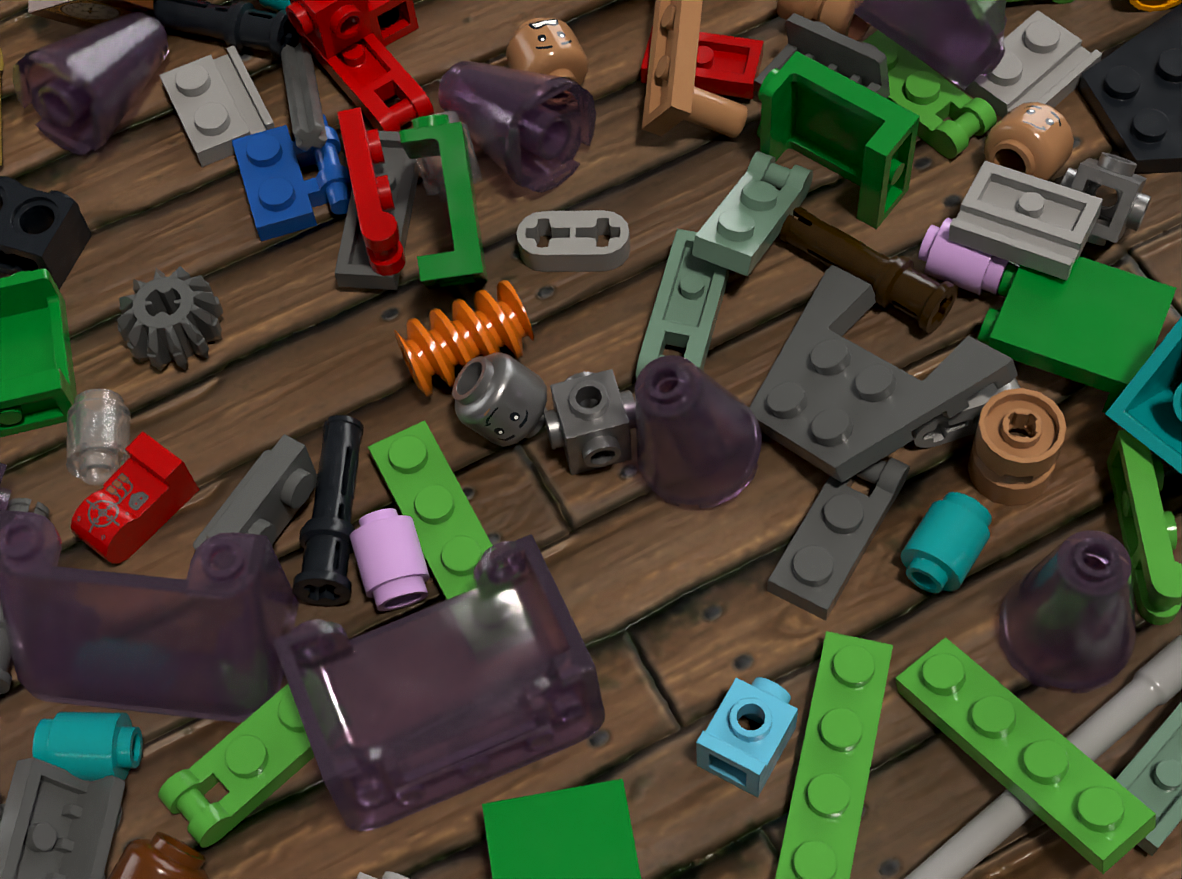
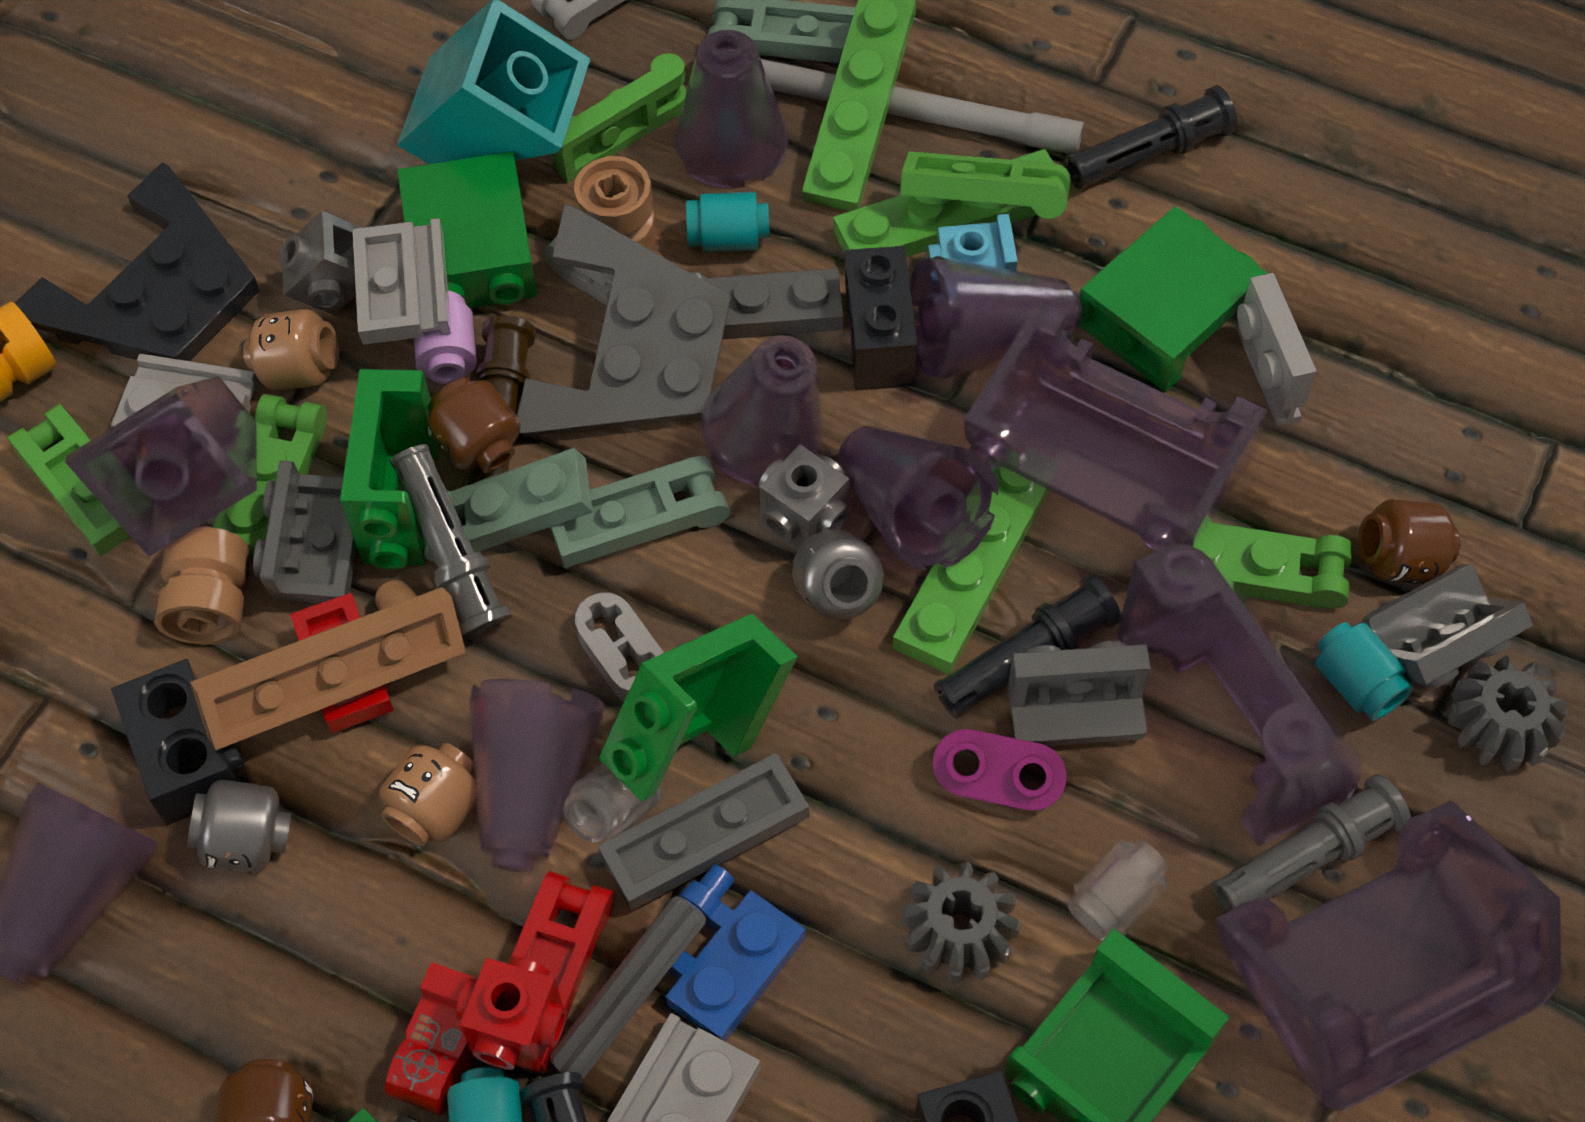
camera: 130 degrees left, 0 degrees up
red leg [70,431,200,564] -> none
red plate [337,107,406,276] -> none
lavender brick [350,508,430,611] -> none
orange piece [394,280,534,397] -> none
none -> dark grey pin [390,444,512,639]
none -> reddish brown head [426,377,521,473]
none -> clear purple cone [837,425,998,570]
none -> black brick [844,246,917,390]
none -> bright green plate [900,151,1071,219]
none -> clear purple cone [910,256,1082,378]
none -> magenta plate [933,729,1067,810]

